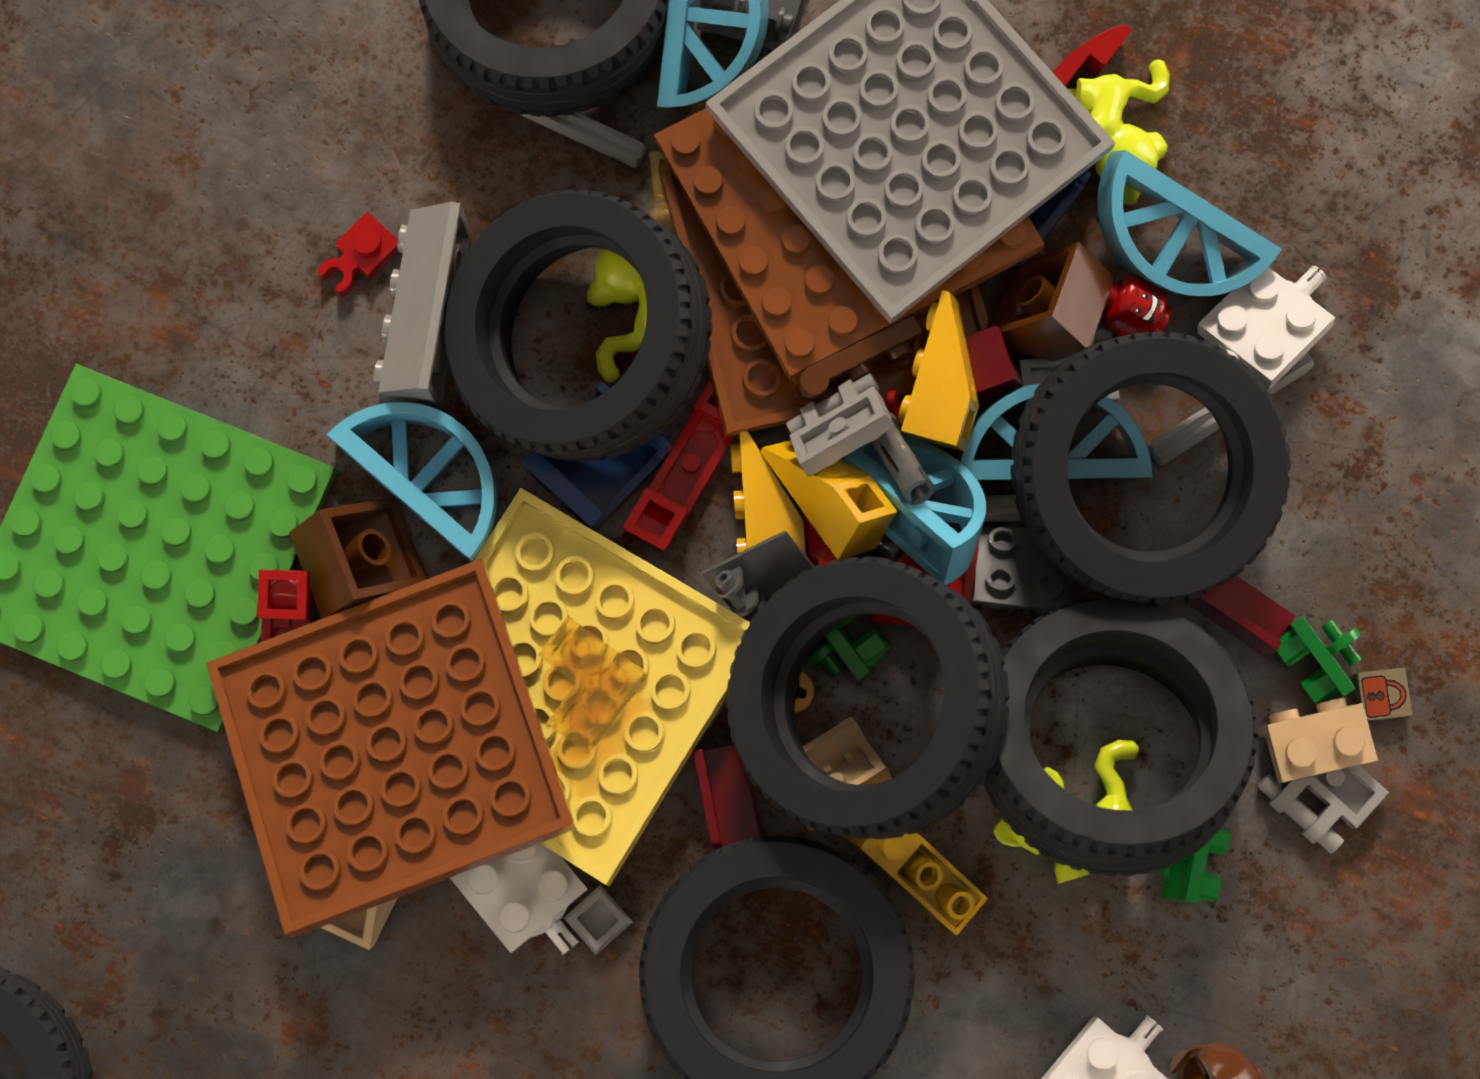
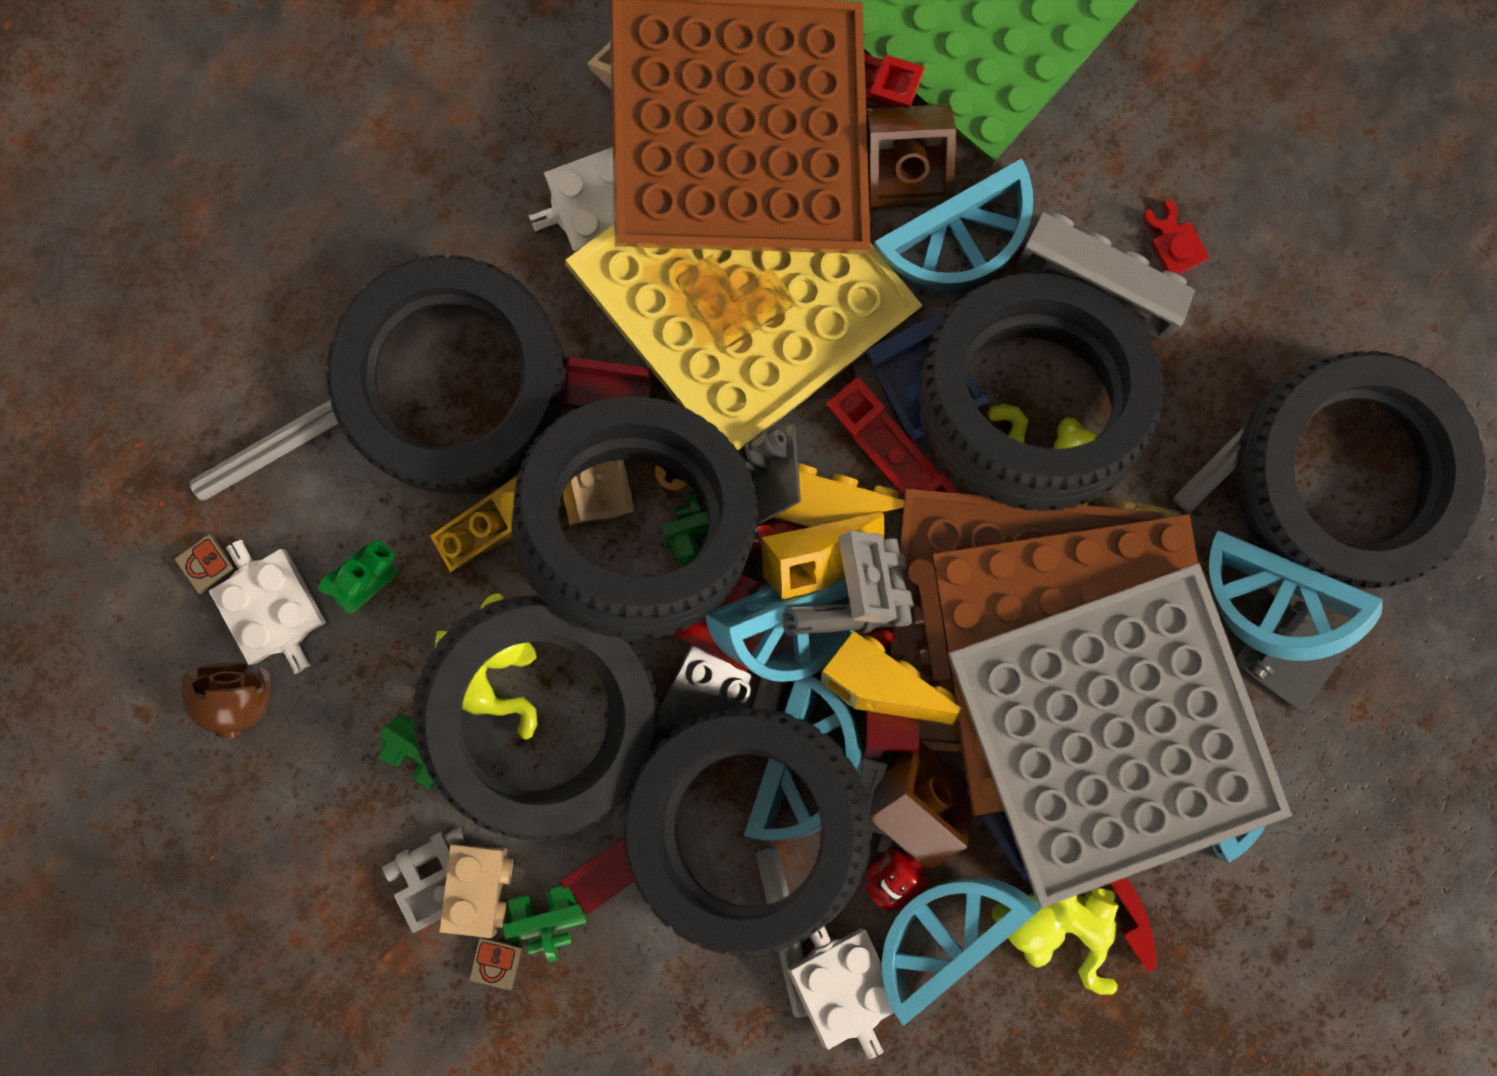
camera: 110 degrees right, 5 degrees up
light grey tile [564,885,633,955] -> none
none -> green hips [317,539,399,616]

